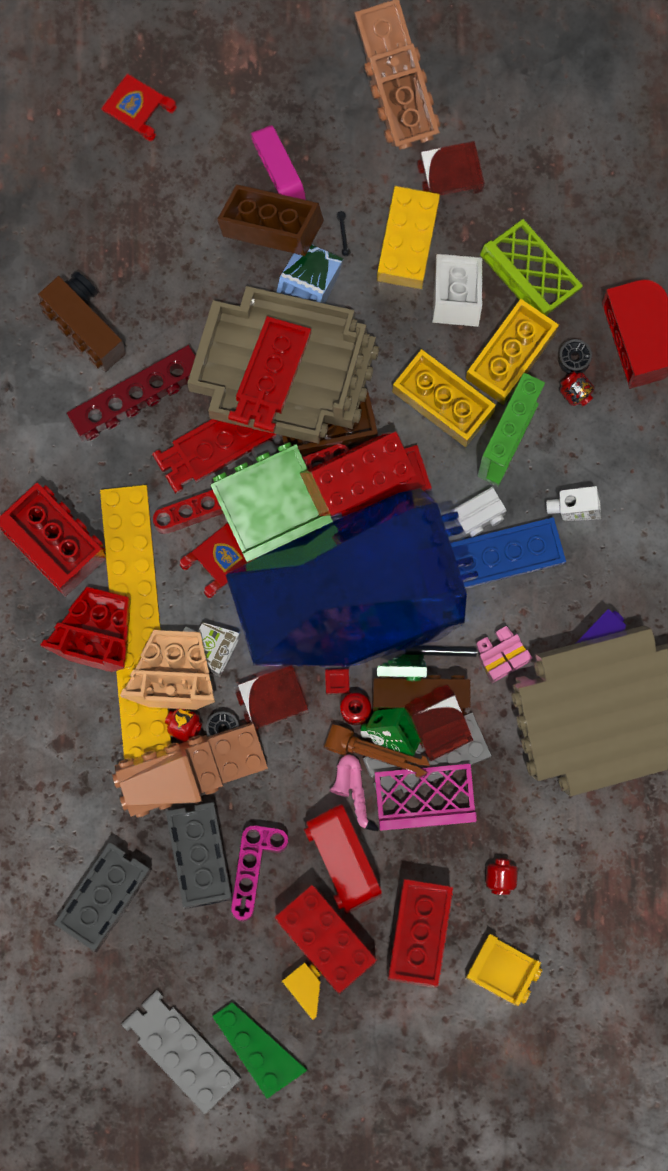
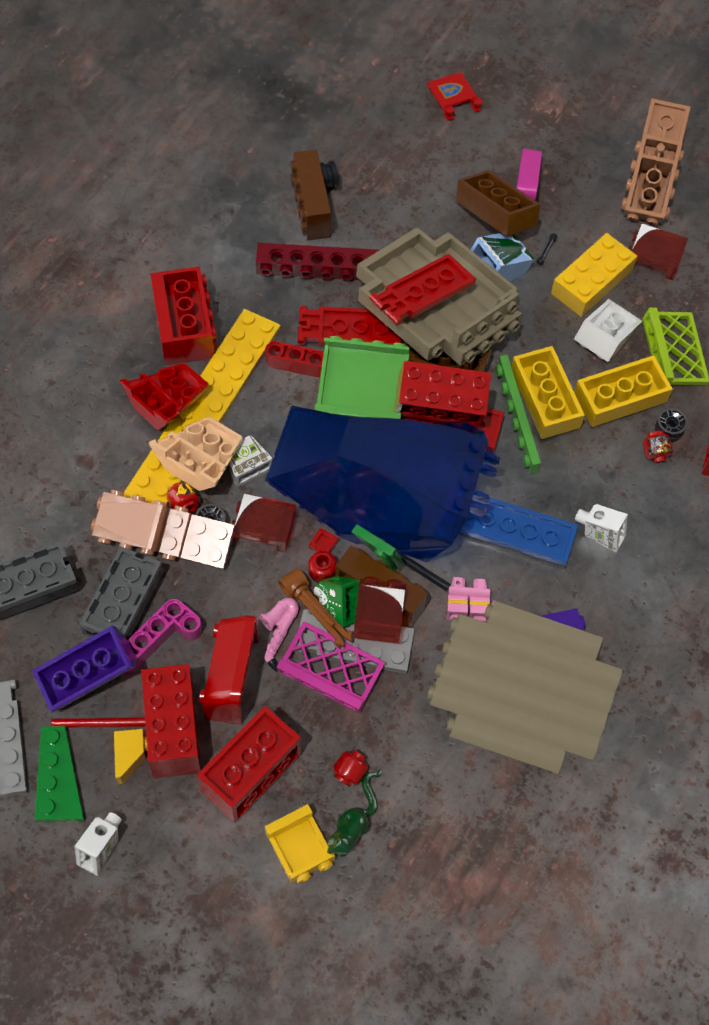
camera: 30 degrees right, 15 degrees down
red flag [180,523,258,598] -> none
white brick [451,487,506,538] -> none
bright green panel [478,373,545,487] -> none
none -> dark purple brick [32,625,136,713]
none -> red piece [51,717,146,728]
none -> white torso [75,812,122,876]
none -> dark green animal [327,769,383,857]
none -> bright green plate [495,355,541,475]

